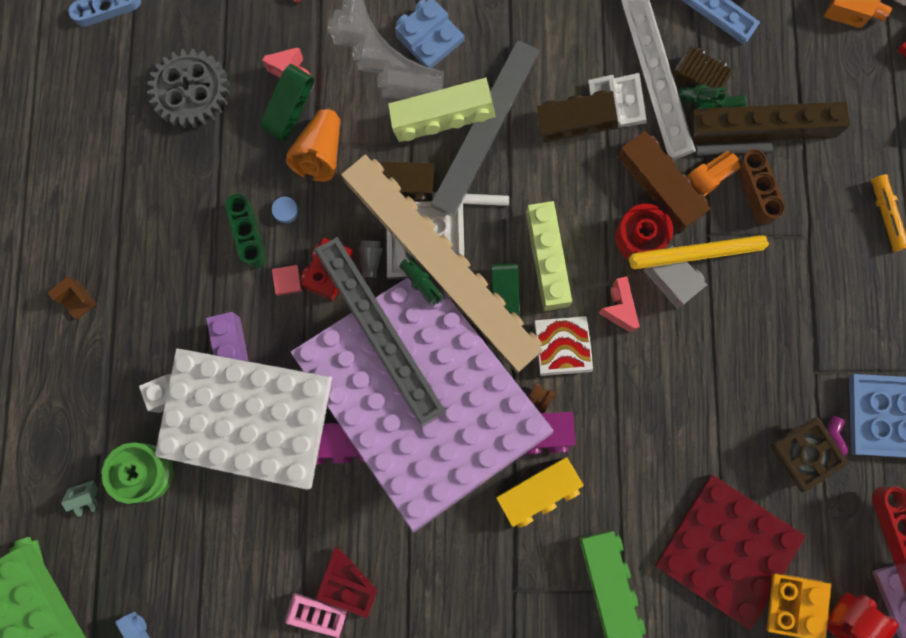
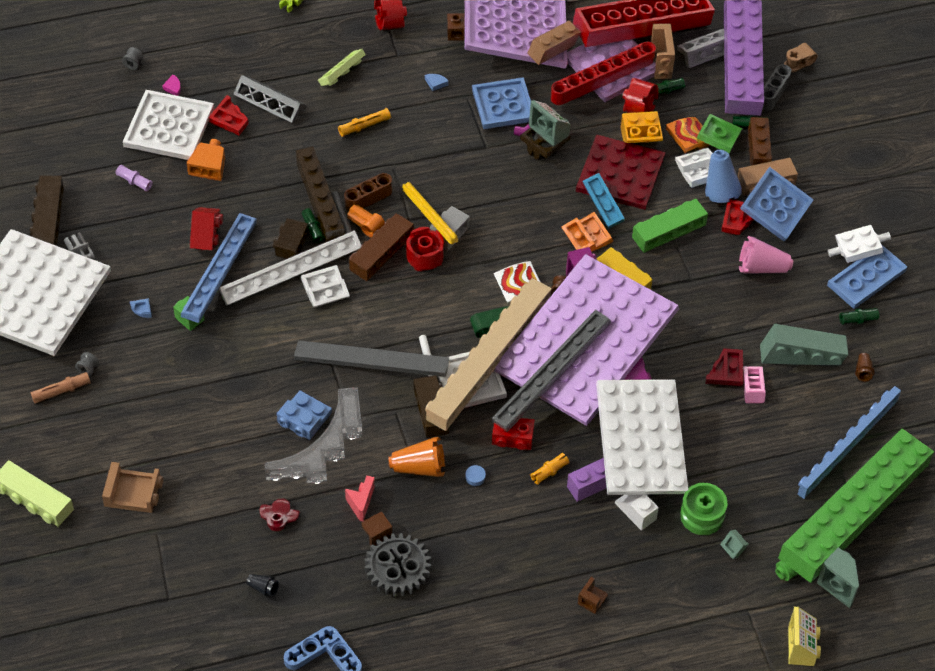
camera: 110 degrees left, 25 degrees down
dark green beam [225,193,267,269] -> none
dark green beam [260,64,315,142] -> none
coral tile [272,265,302,296] -> none
dark grey cone [358,241,383,278] -> none
yellowish green brick [388,78,496,142] -> none
dark green pin [399,256,444,307] -> none
yellowish green brick [526,201,572,312] -> none
dark brown brick [537,90,618,143] -> none
coral slope [599,277,640,332] -> none
dark green pin [678,84,727,105] -> none
none -> reddish brown panel [361,511,393,546]
none -> sand green slope [529,100,570,146]
none -> light orange pin [530,453,569,485]
none -> orange slope [562,212,613,252]
none -> dark azure plate [583,173,625,229]

